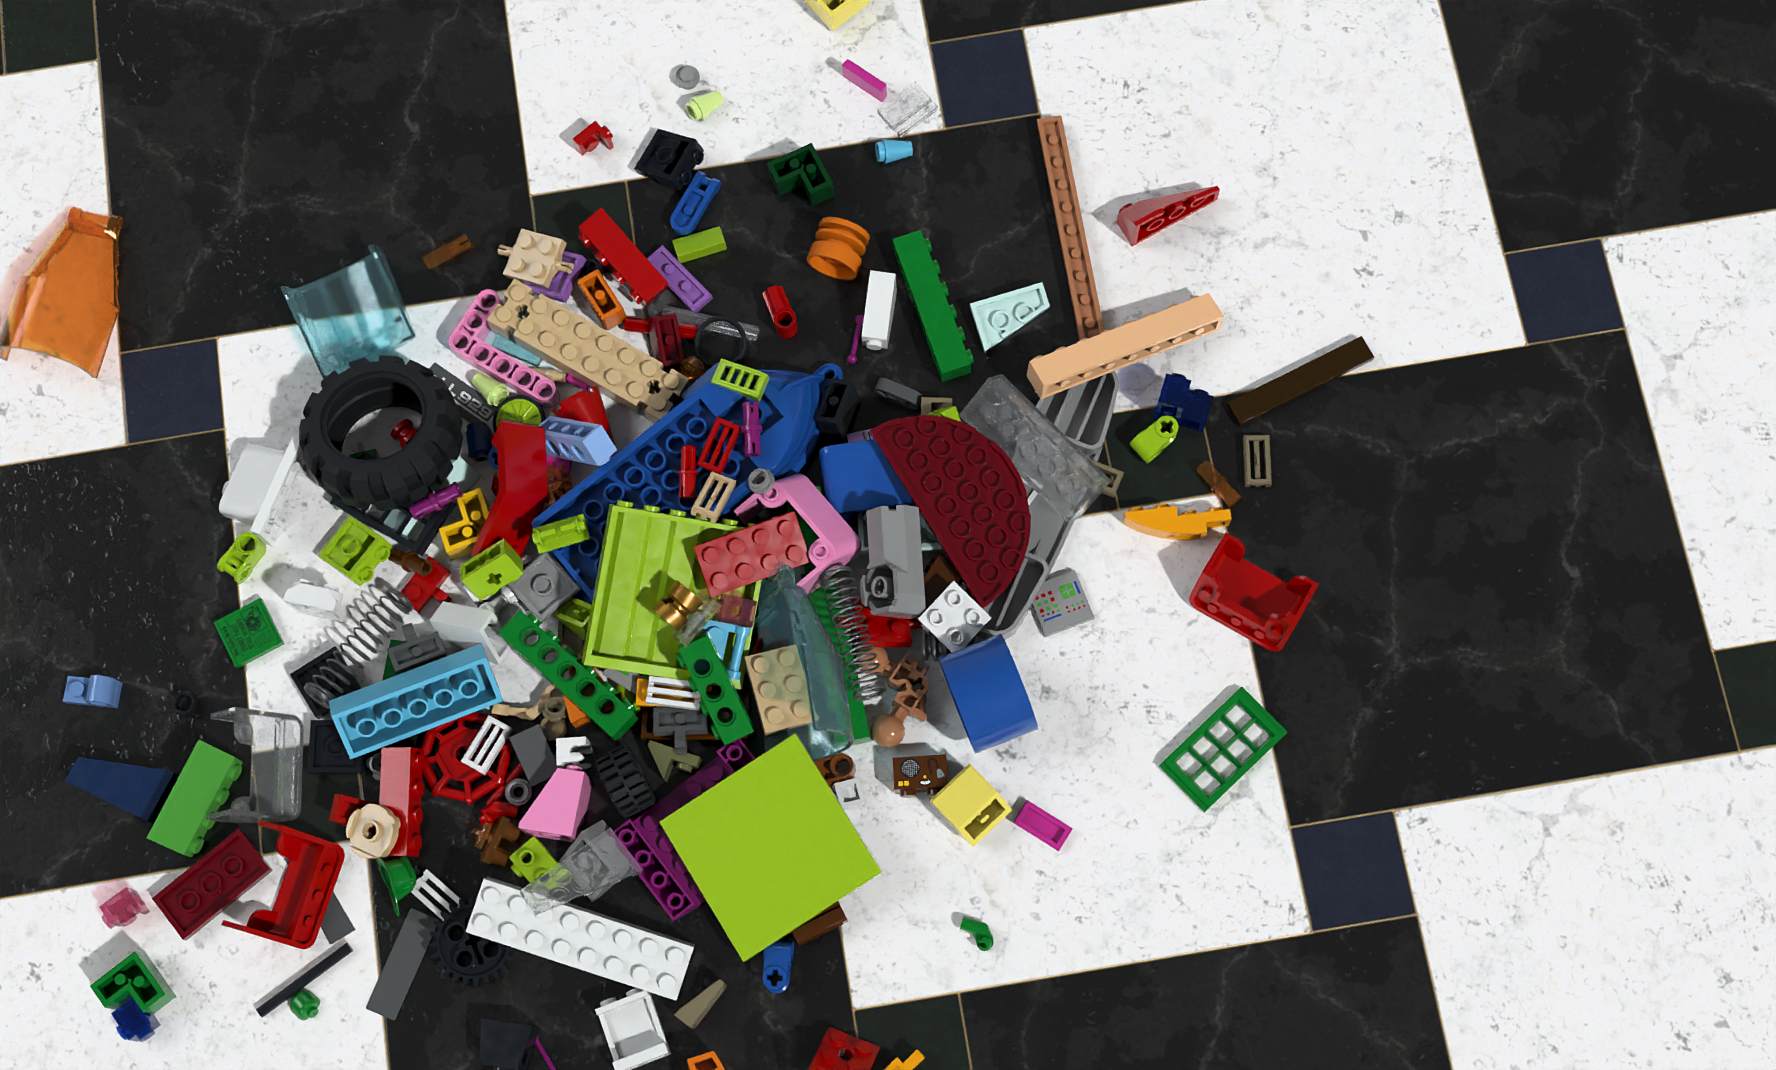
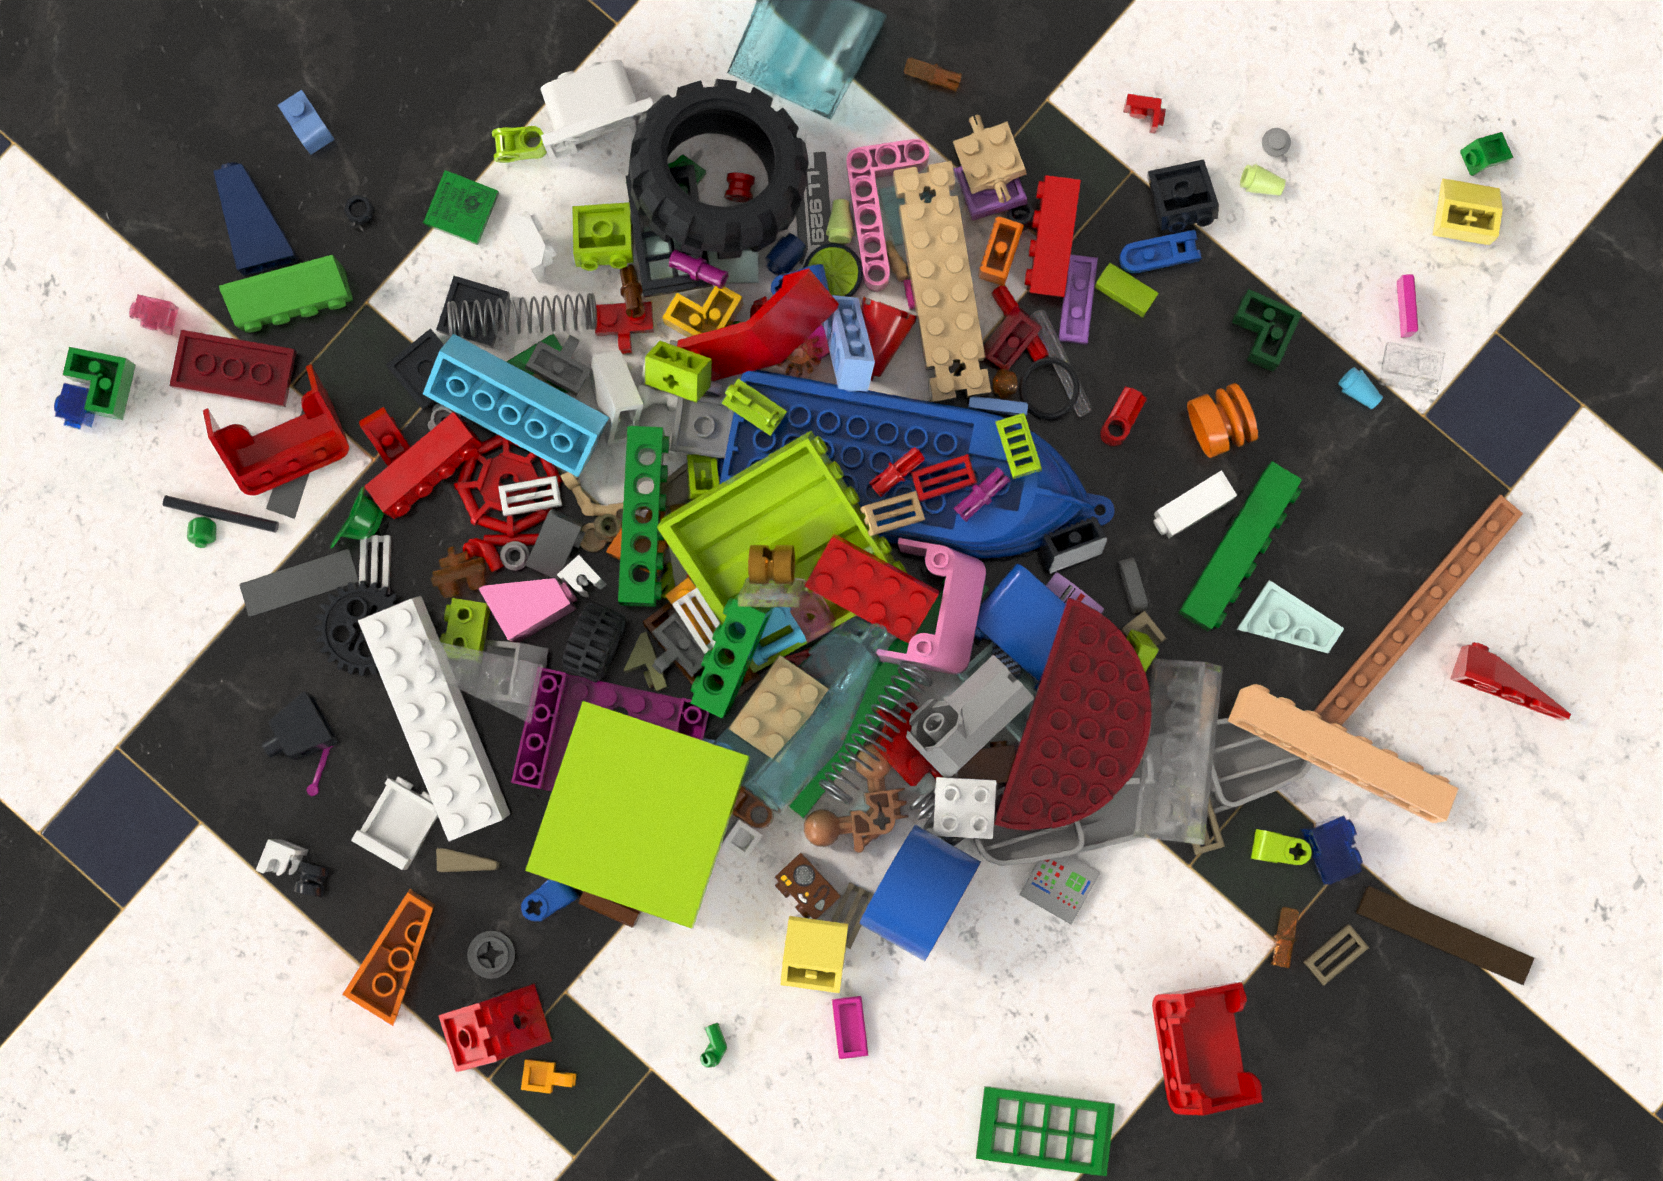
camera: 50 degrees right, 10 degrees up
clear windscreen [206,707,304,823] -> none
tan plate [346,804,401,859] -> none
light grey plate [748,468,775,494] -> none
magenta hinge [847,315,864,364] -> none
light orange slope [1123,504,1232,540] -> none
none -> dark grey gear [467,931,515,979]
none -> dark tan tile [831,882,874,949]

